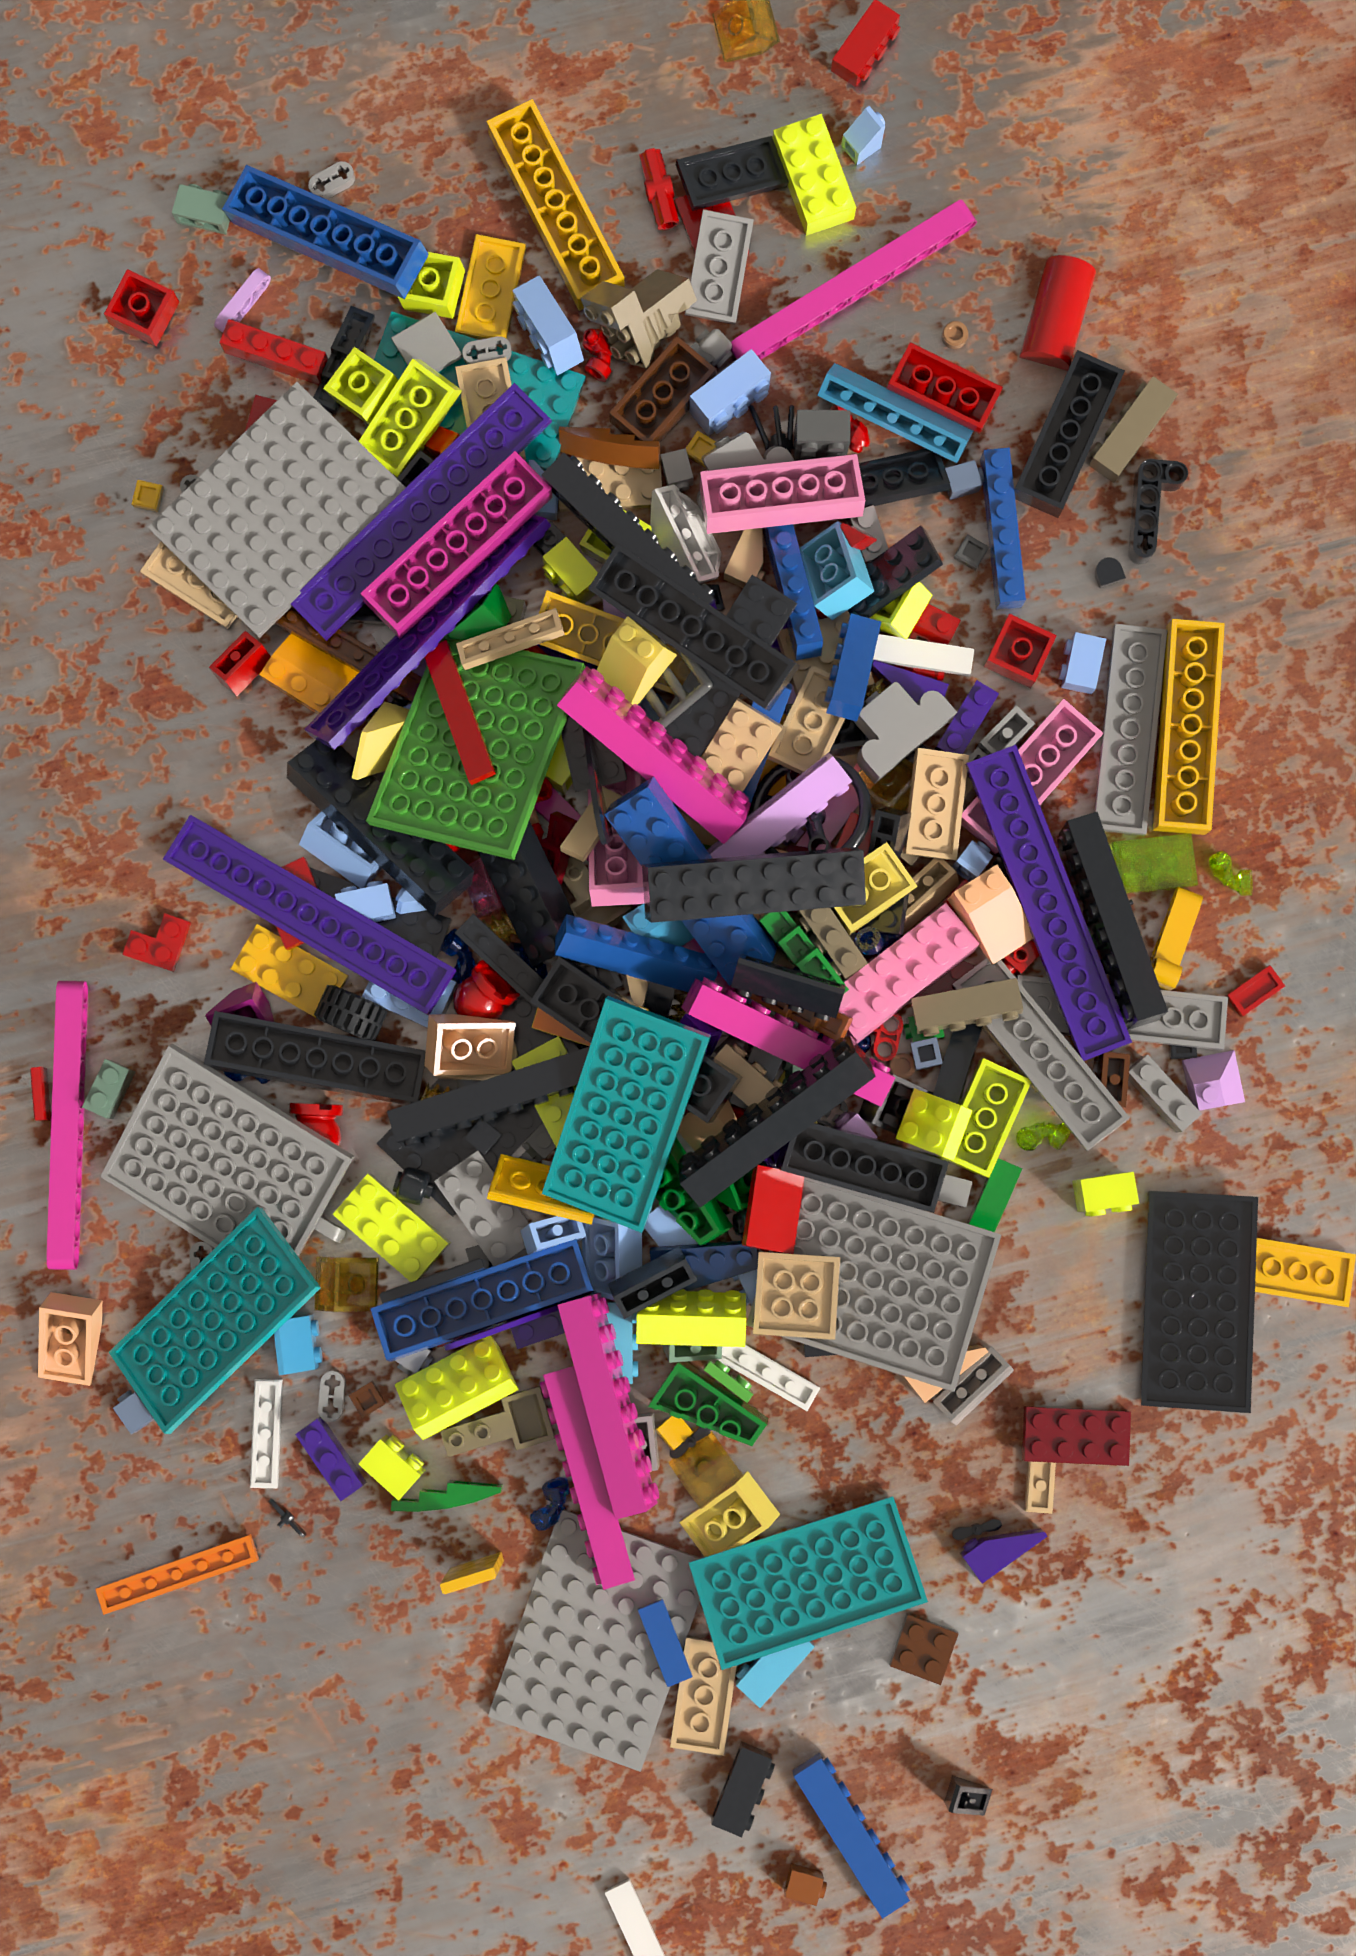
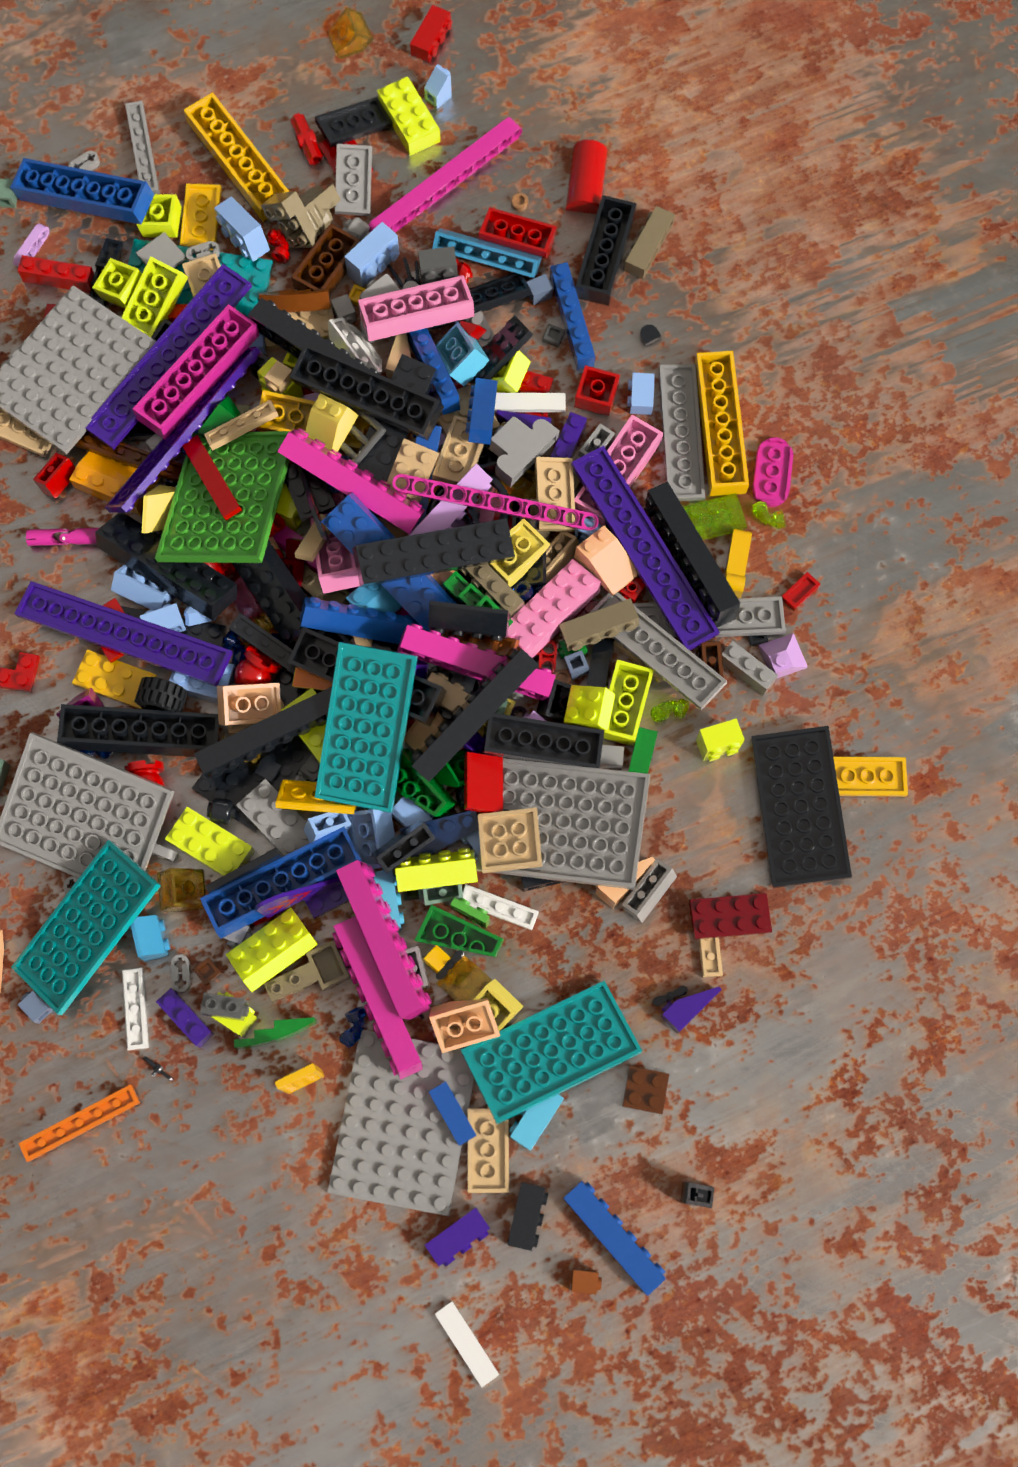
camera: 10 degrees left, 10 degrees down
black beam [1128,459,1188,564] -> none
none -> dark pink piece [26,528,99,546]
none -> light grey plate [125,101,160,194]
none -> dark grey brick [200,993,250,1021]
none -> tan brick [264,360,293,394]
none -> dark pink beam [392,474,598,531]
none -> dark purple brick [425,1208,490,1267]
none -> light nougat slope [429,999,500,1053]
none -> dark pink tile [752,437,793,507]

